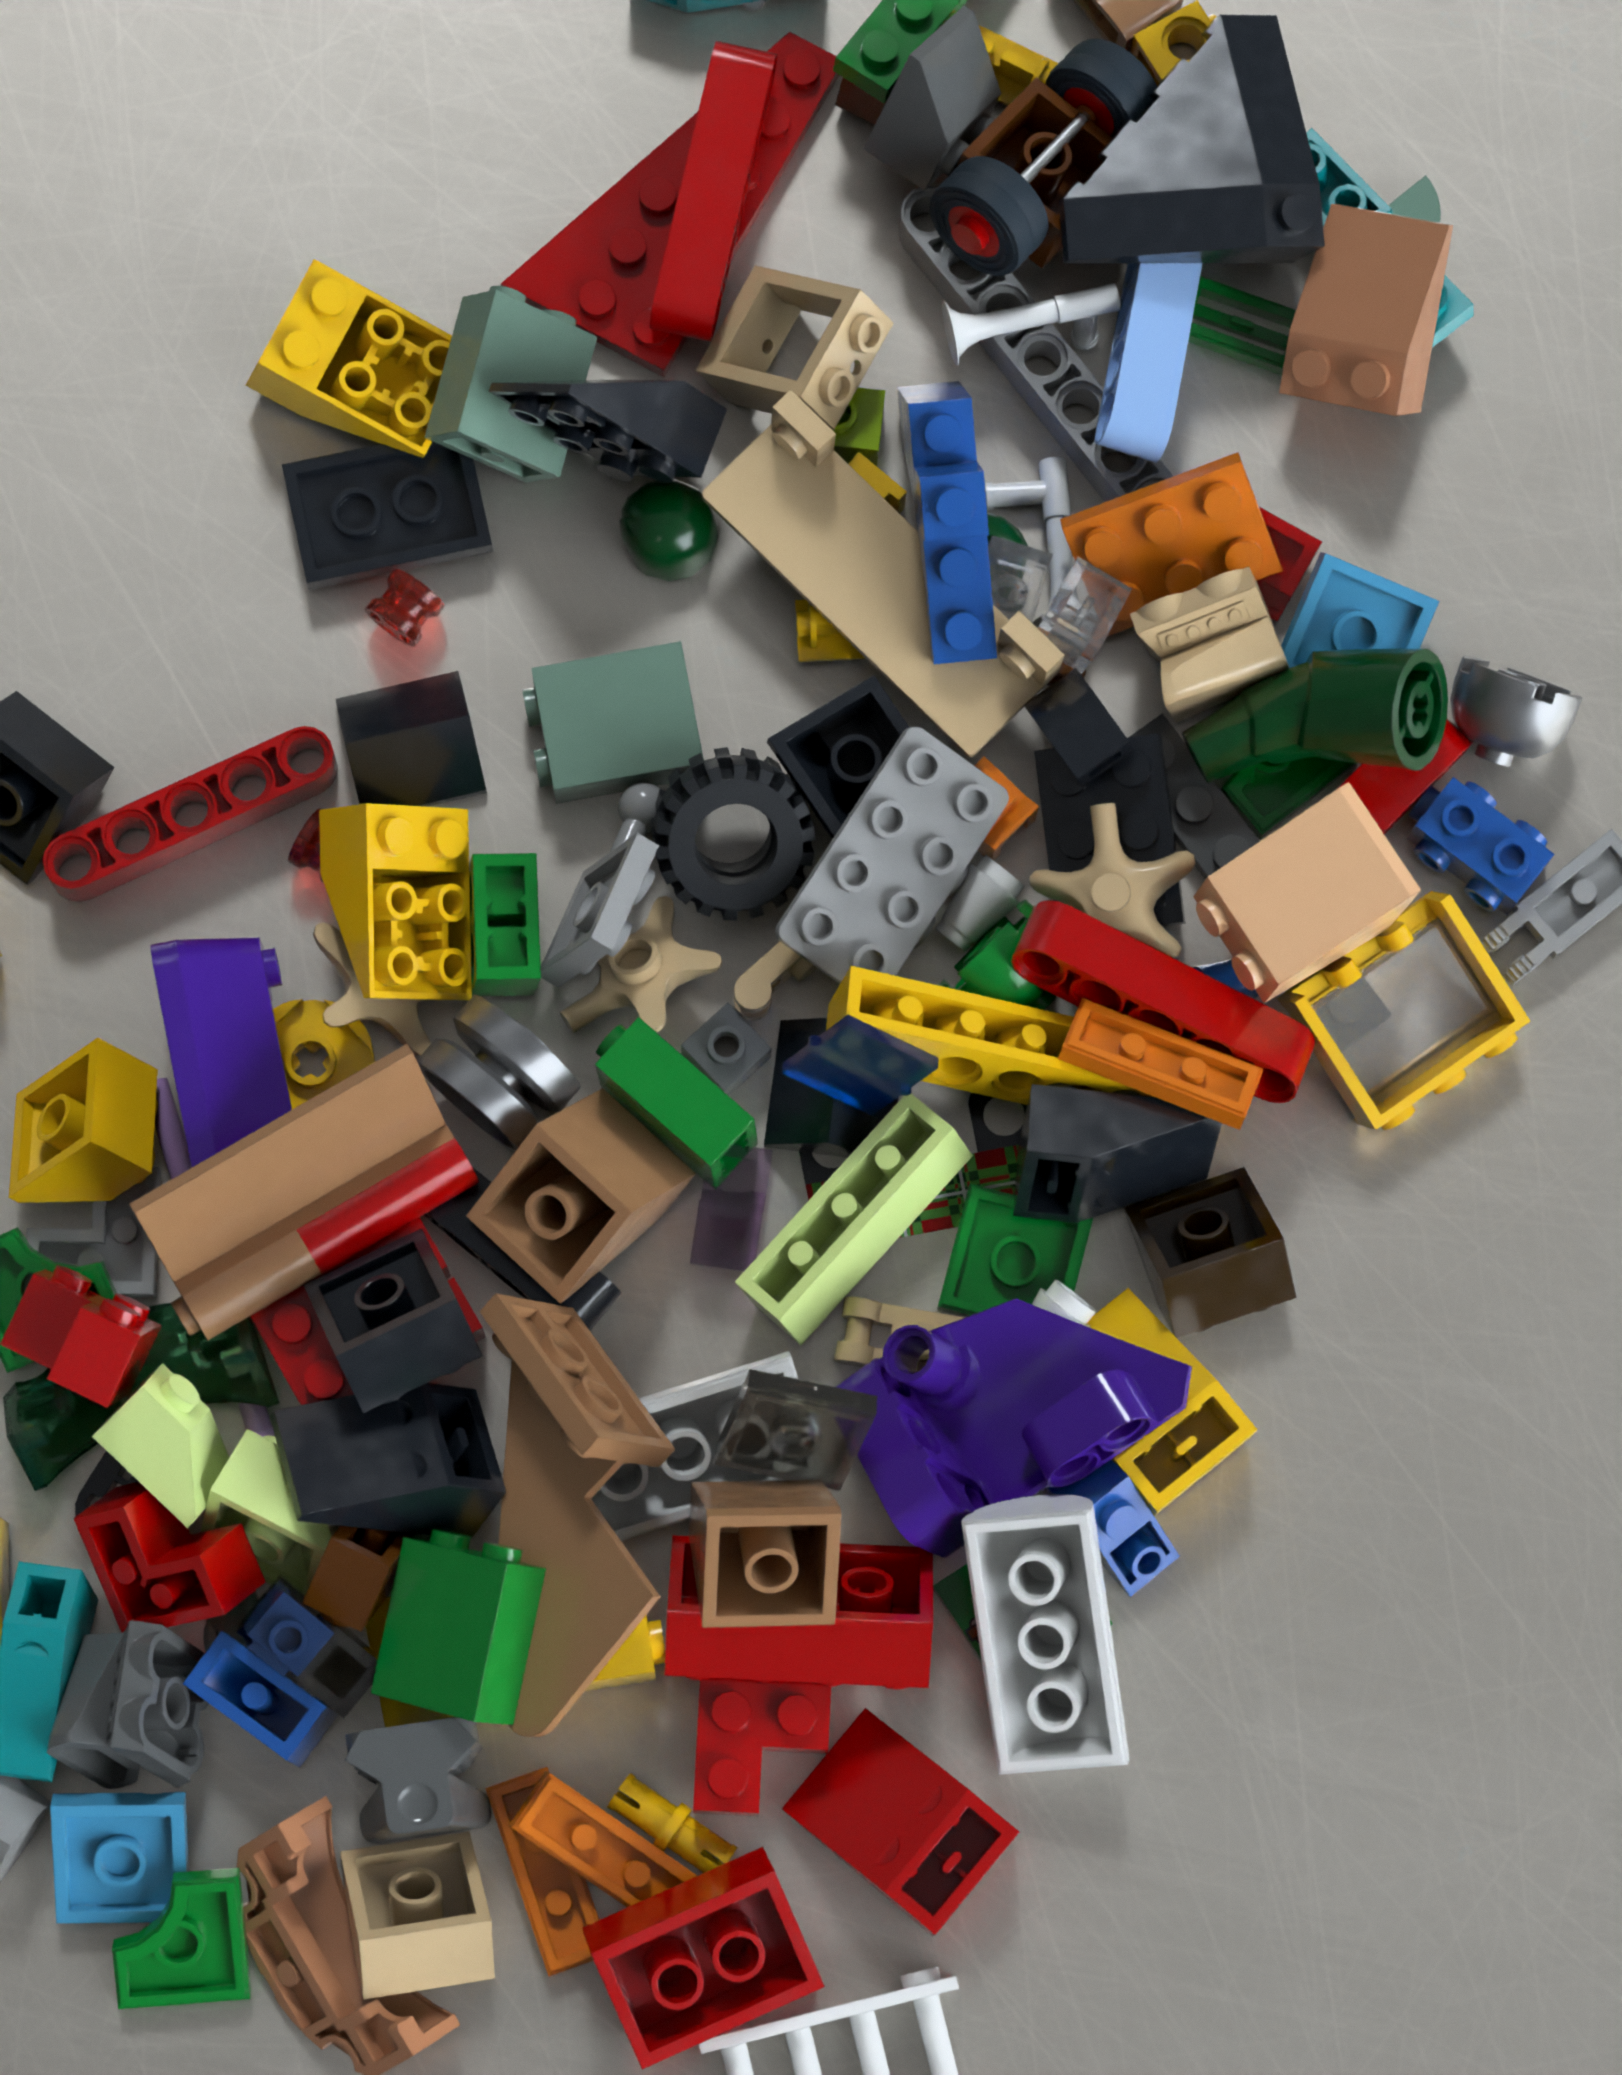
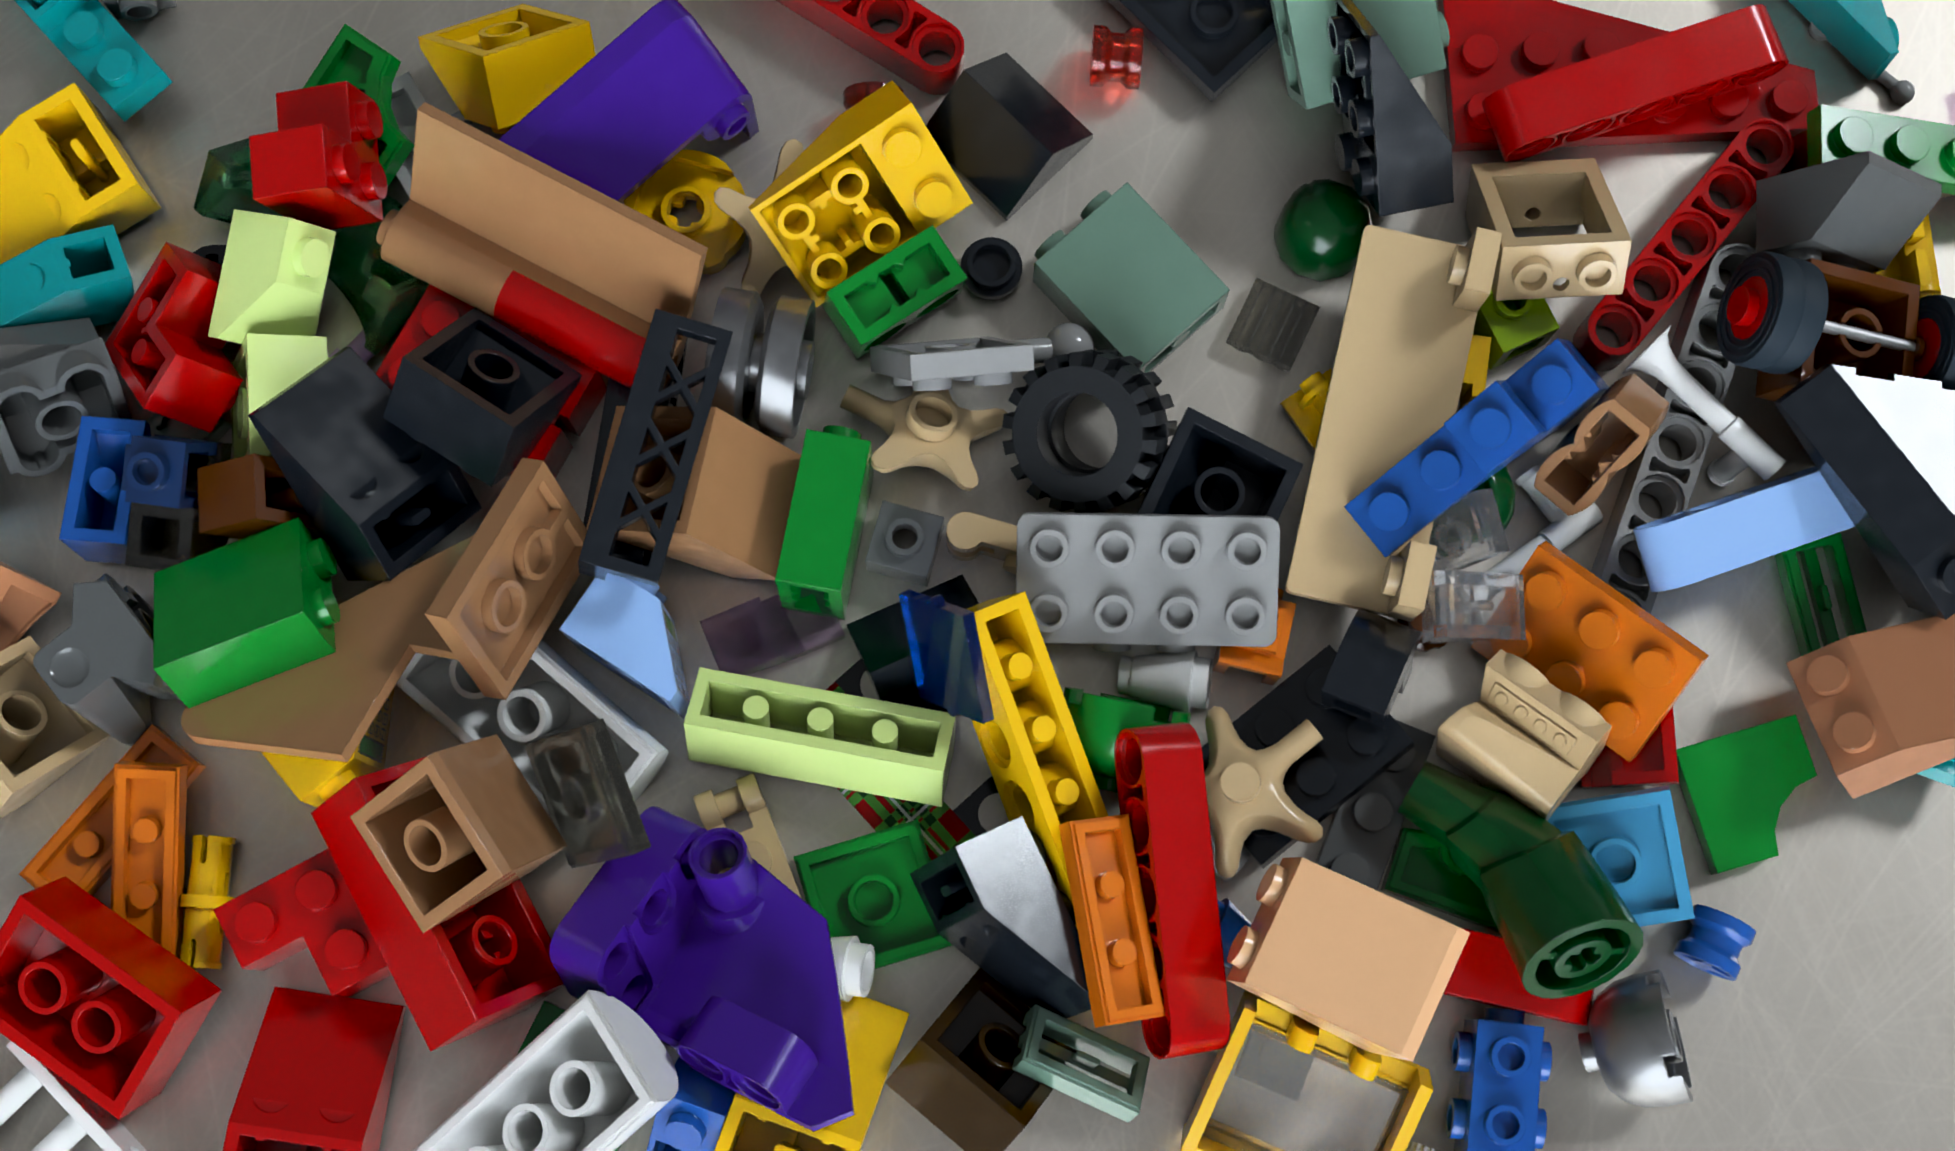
camera: 60 degrees right, 0 degrees up
none -> light blue slope [559,573,690,719]
none -> black fence [578,309,733,587]
none -> black plate [960,237,1022,300]
none -> sand green tile [1012,1004,1150,1123]
none -> clear smoke piece [1226,278,1320,372]
none -> medium nougat brick [1534,373,1669,516]
none -> red beam [1572,117,1794,372]
none -> blue wheel [1673,904,1756,981]
none -> green tile [1677,714,1817,875]

